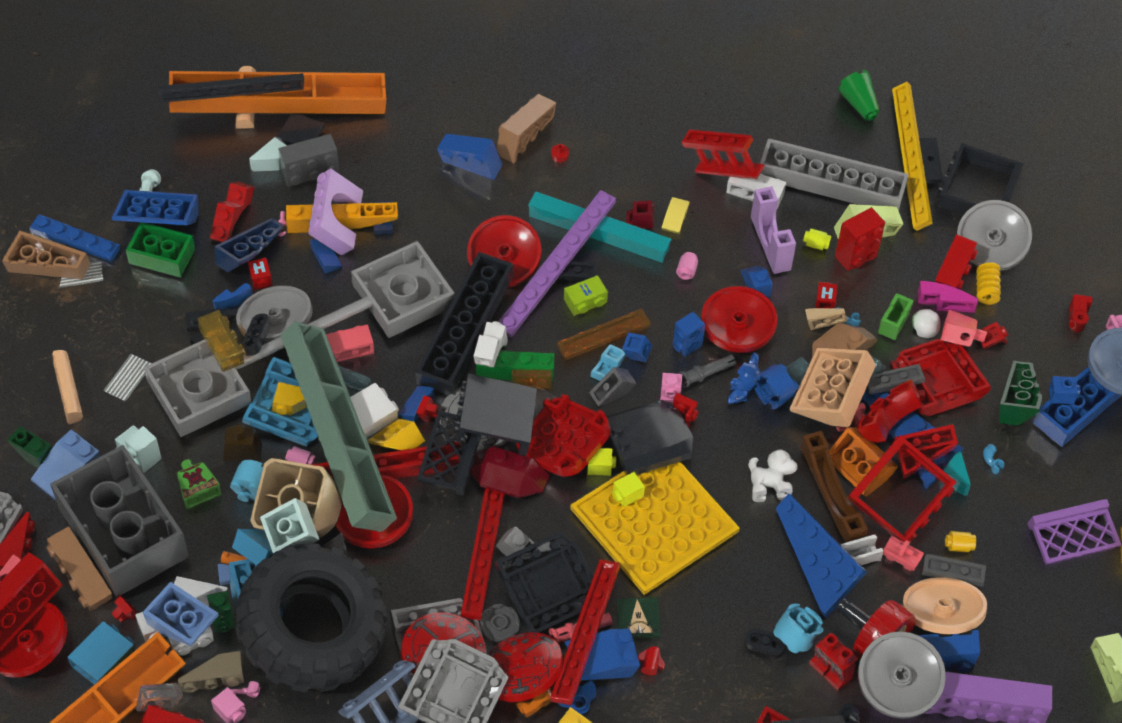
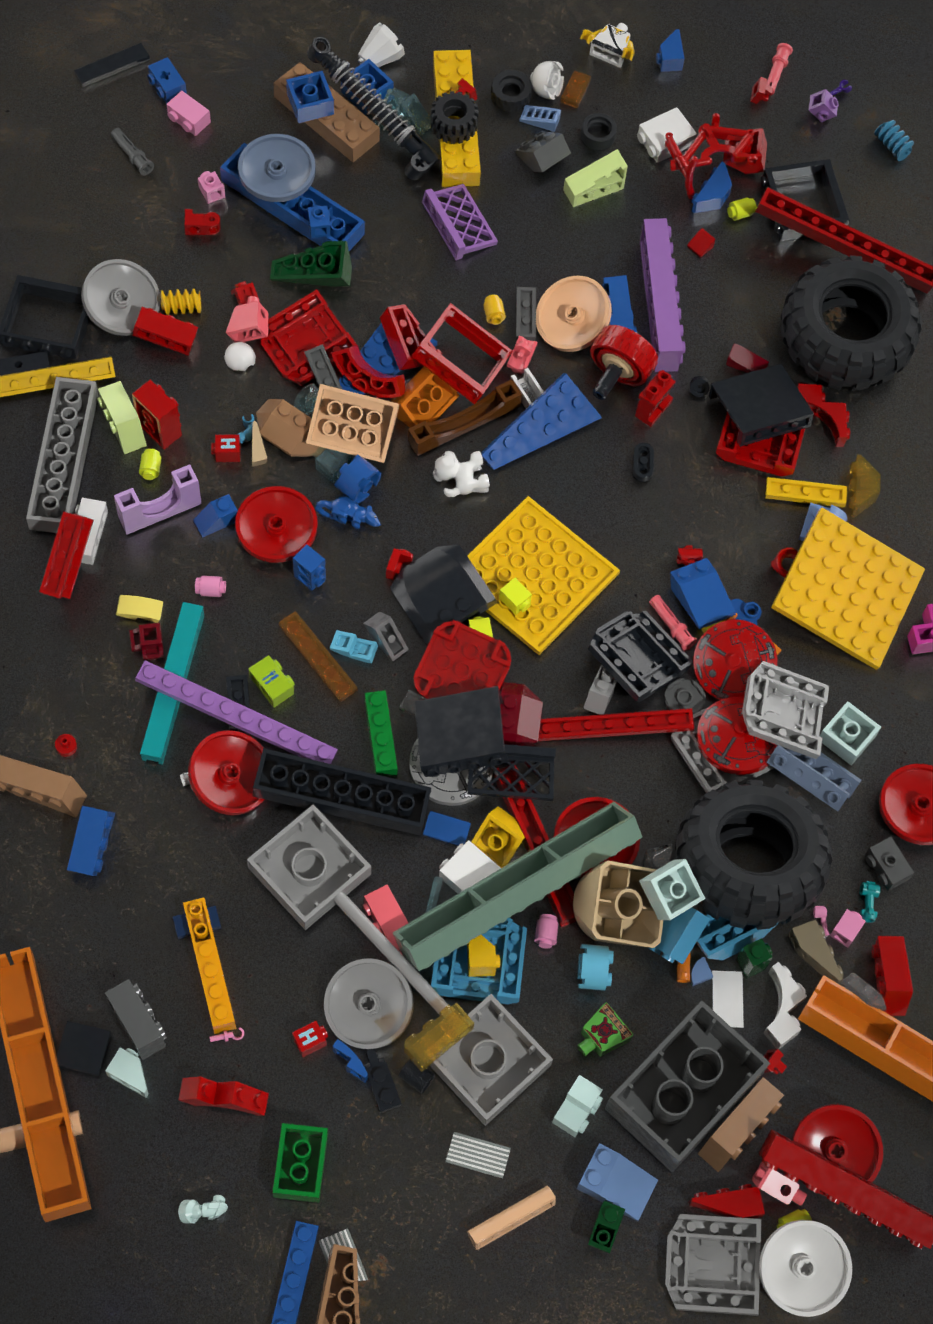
camera: 105 degrees left, 10 degrees up
dark azure brick [68,621,135,685] -> none
blue slope [112,190,199,225] -> none
medium blue slope [143,582,219,646] -> none
black tile [158,73,304,103] -> none
dark blue wedge [215,218,284,272] -> none
dark brown torso [223,424,262,461] -> none
black beam [241,313,271,356] -> none
lavender arch [308,169,363,255] -> none
blue slope [310,239,342,274] -> none
red tile [416,396,441,423] -> none
white arch [474,322,508,367] -> none
clear orange plate [512,370,552,389] -> none
red tile [550,559,620,705] -> none
clear green tile [616,597,661,639] -> none
blue brick [622,332,653,362] -> none
bright pink brick [660,373,682,402] -> none
dark grey pin [679,354,736,388] -> none
medium azure brick [773,604,824,653] -> none
light grey dish [858,632,945,719] -> none
bright green brick [878,293,914,340] -> none
dark pink slope [918,281,978,313] -> none
teal slope [943,451,971,495] -> none
dark azure arm [983,444,1004,474] -> none

